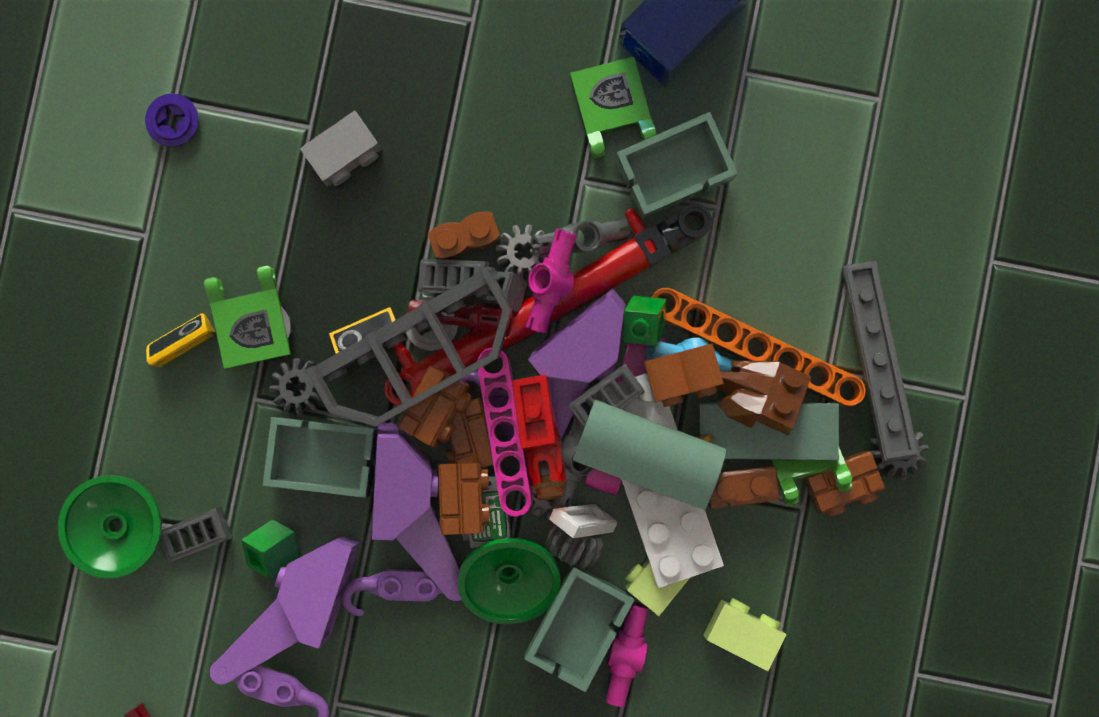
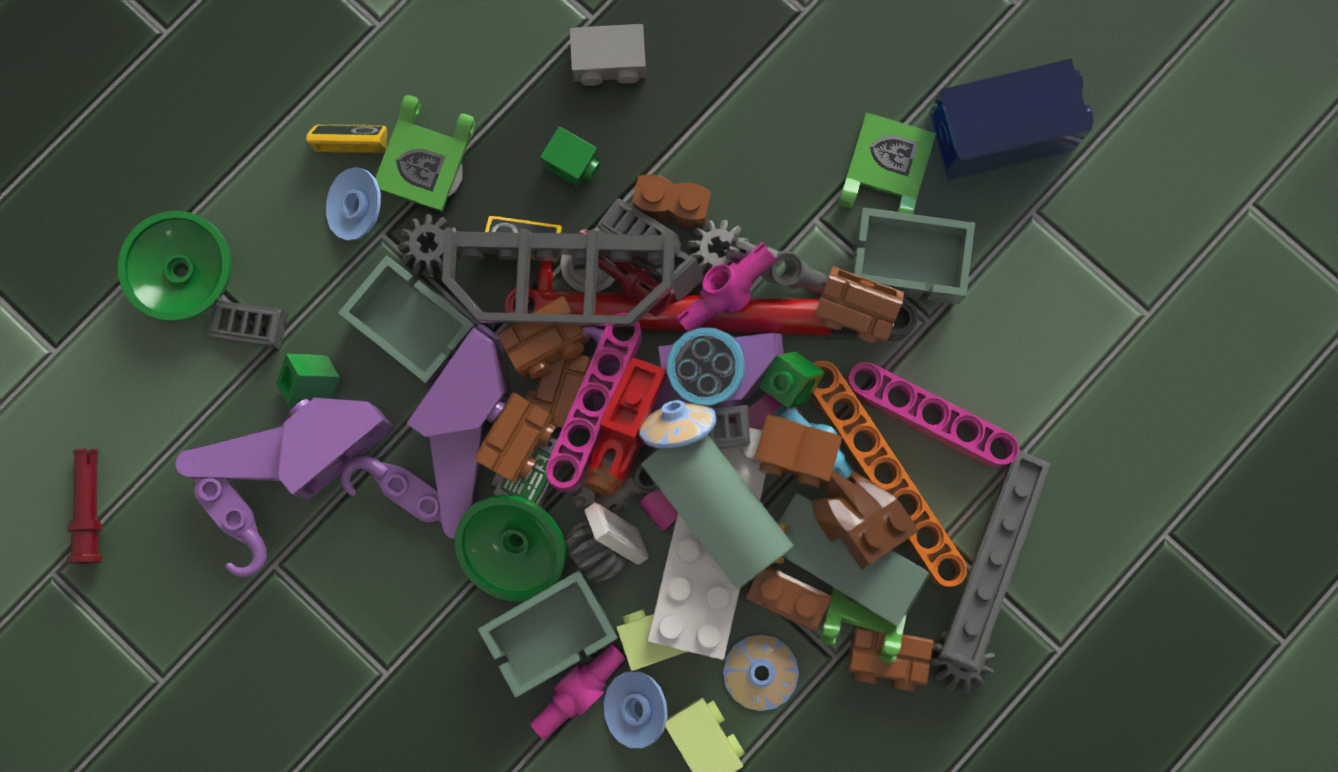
camera: 35 degrees right, 5 degrees down
none -> light blue dish [326,167,381,241]
none -> green brick [540,126,601,188]
none -> light blue dish [604,671,667,748]
none -> dish [640,400,716,448]
none -> tile [667,328,745,405]
none -> tan dish [723,634,799,711]
none -> dark orange brick [814,266,904,343]
none -> dark pink beam [846,362,1019,468]

